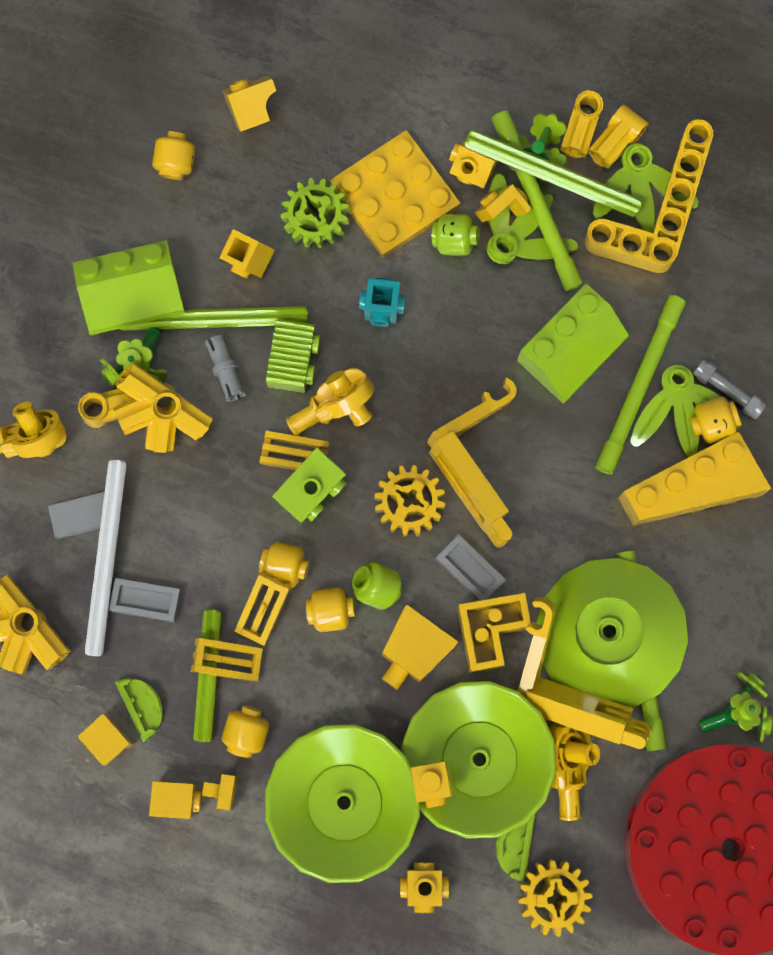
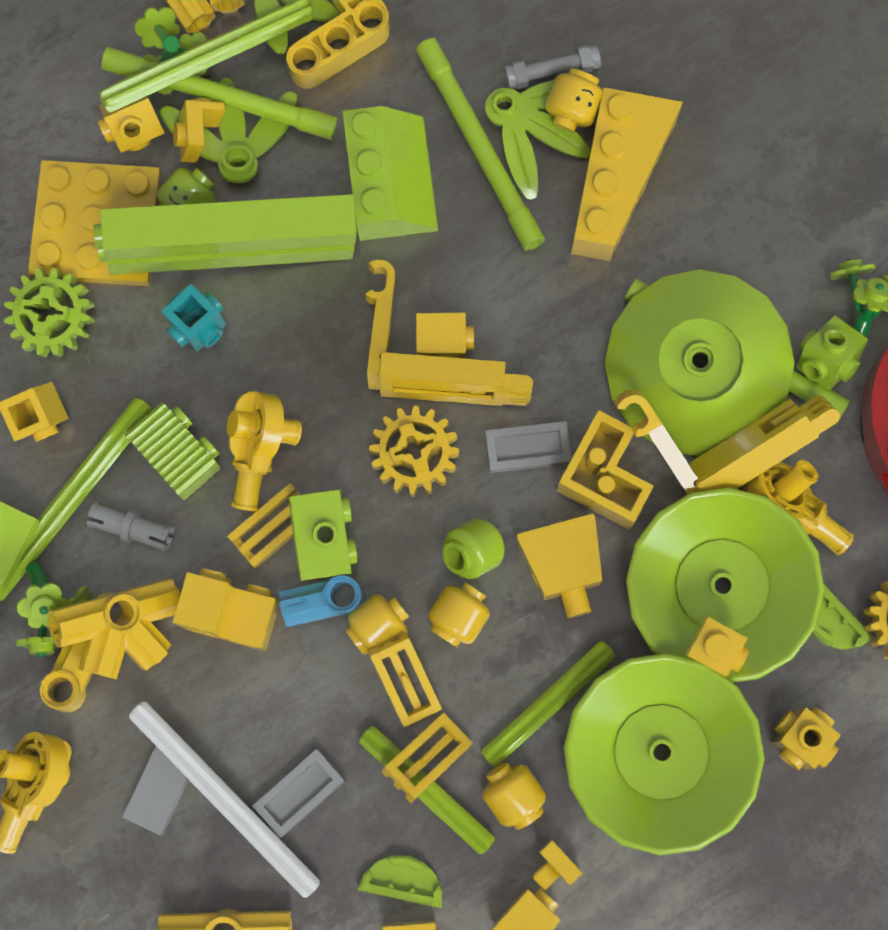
camera: 45 degrees left, 0 degrees up
none -> lime brick [93,194,357,275]
none -> yellow brick [173,568,280,651]
none -> dark azure piece [279,575,365,628]
none -> yellow brick [416,313,474,359]
none -> lime axle [481,641,616,767]
none -> lime brick [796,316,868,391]

